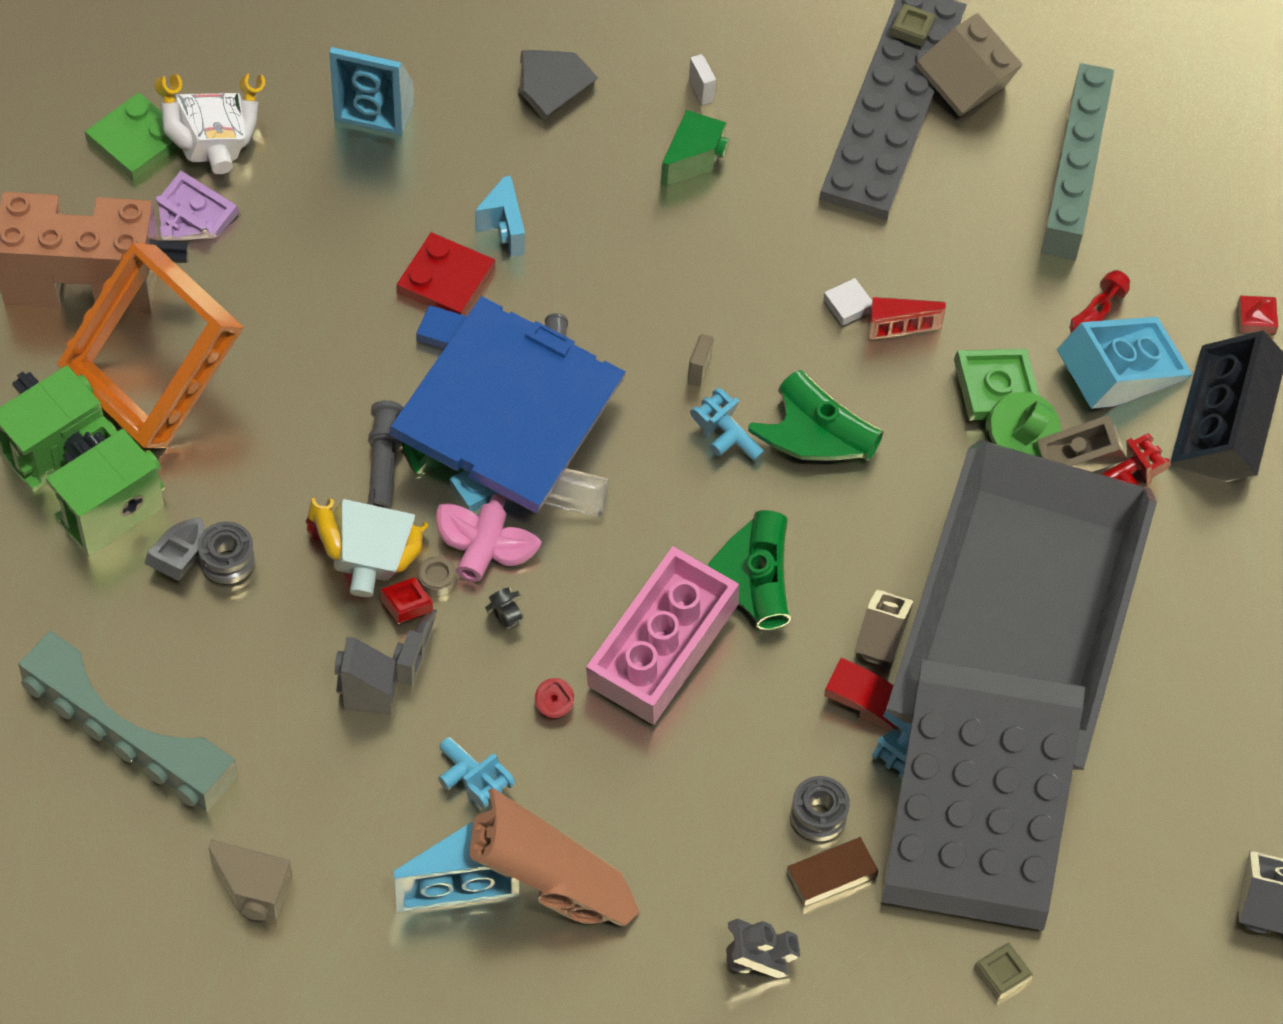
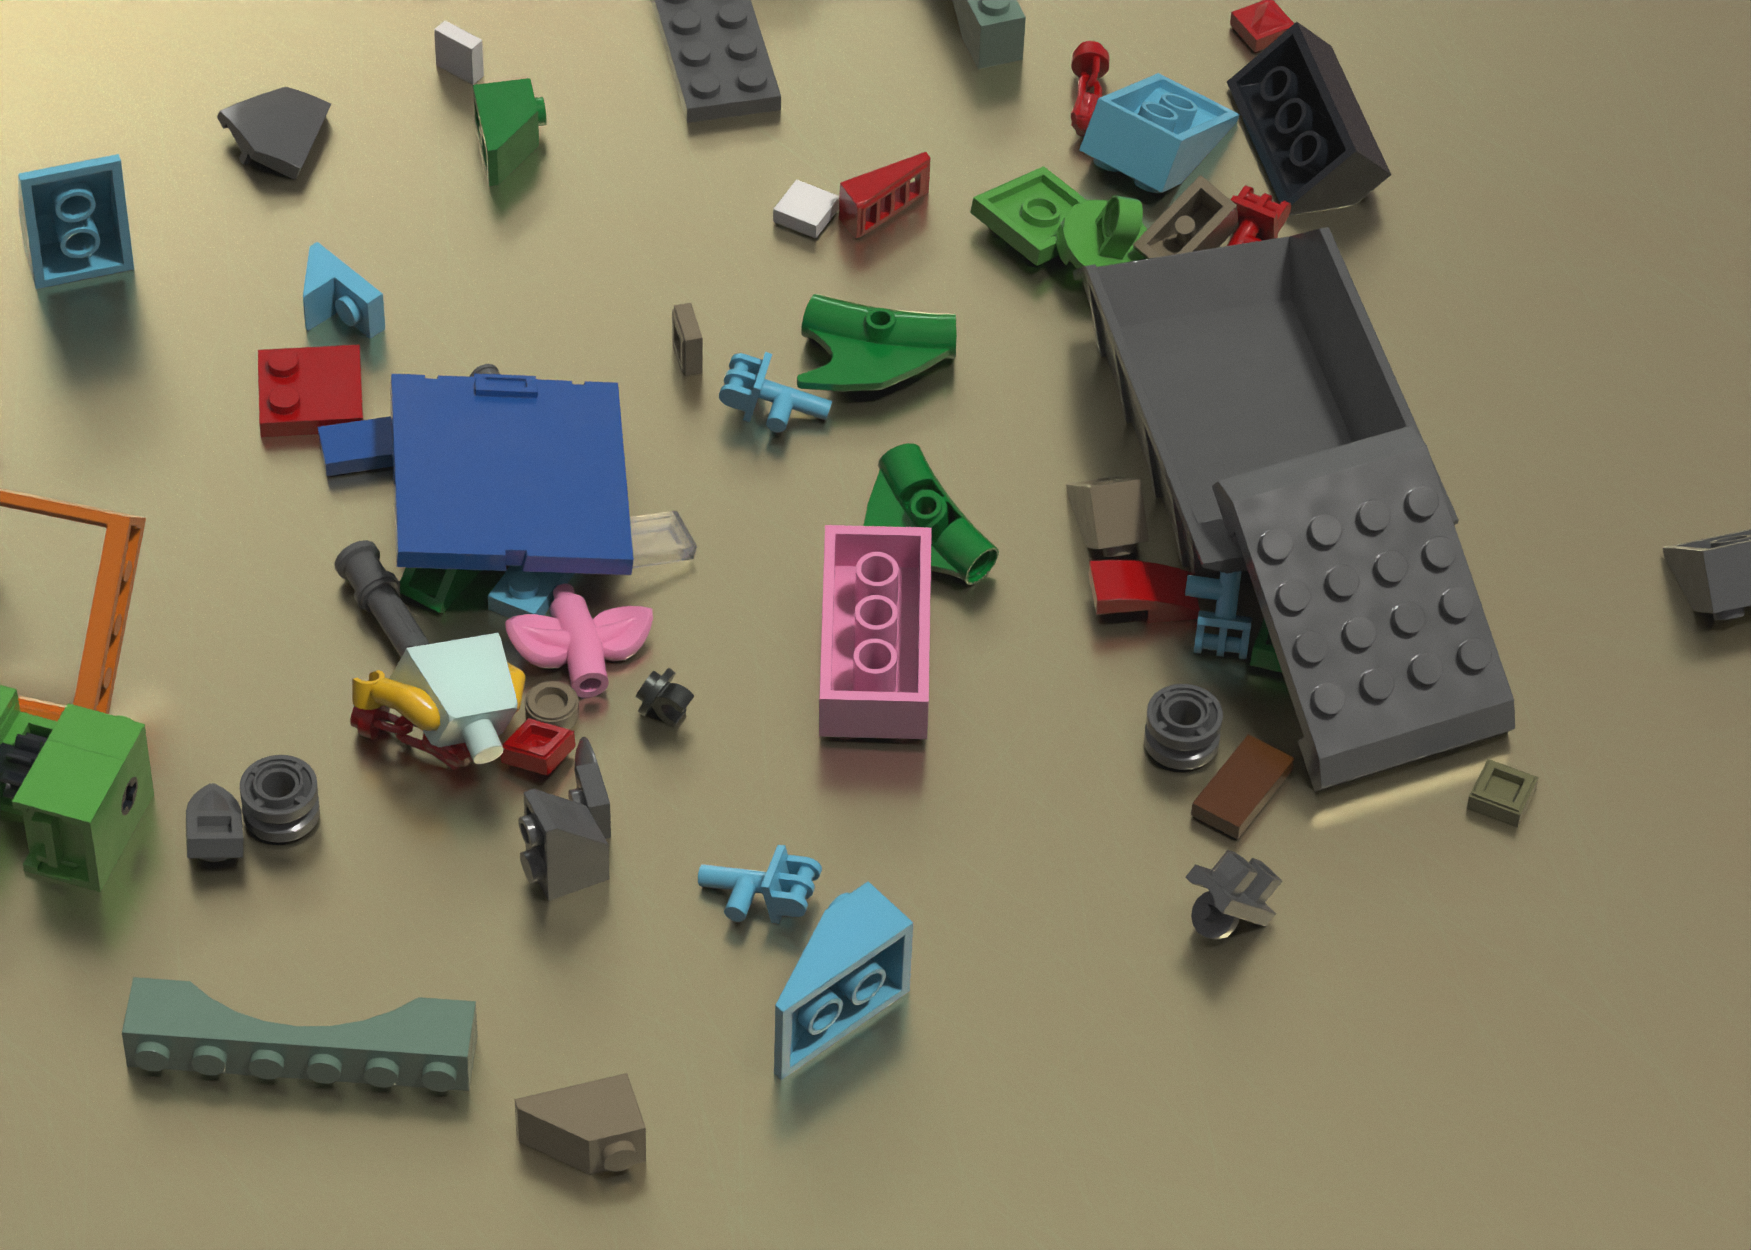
camera: 30 degrees left, 10 degrees down
nougat panel [470,788,639,927] -> none
red tile [534,678,574,718] -> none

